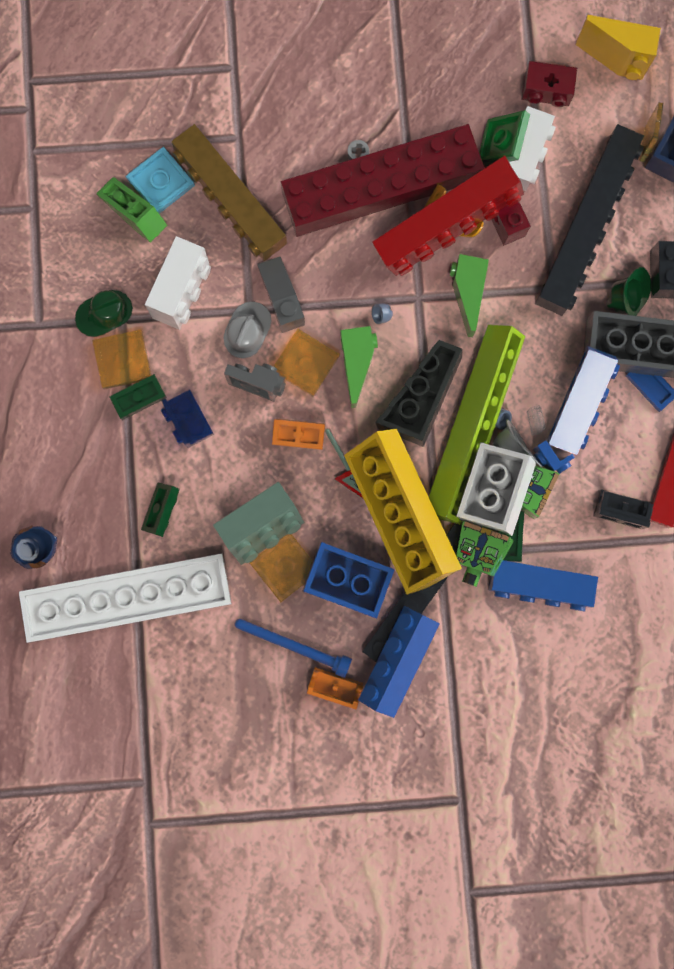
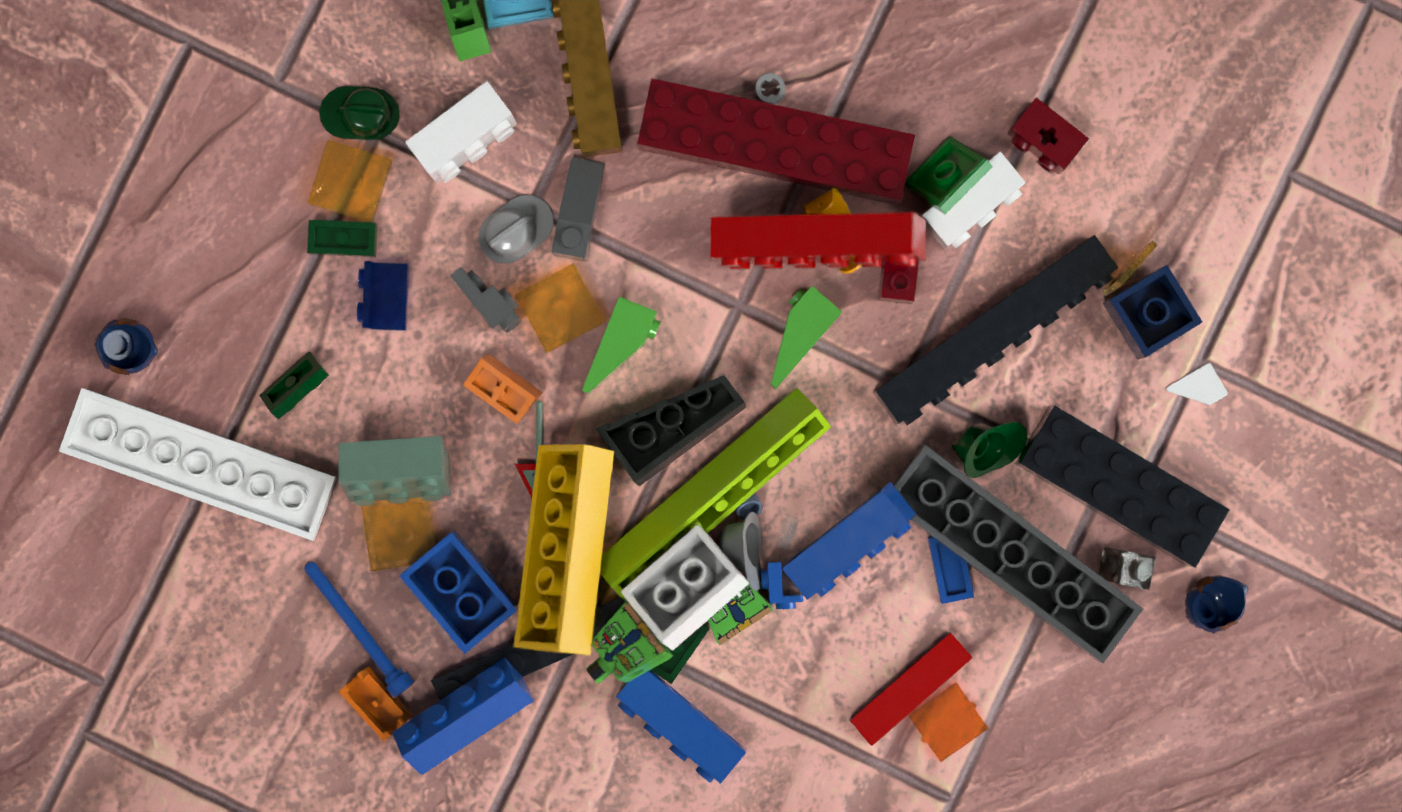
camera: 30 degrees right, 5 degrees up
sand blue hinge [372,303,393,324] -> none
yellow slope [575,15,661,80] -> none
black hinge [593,489,653,529] -> none

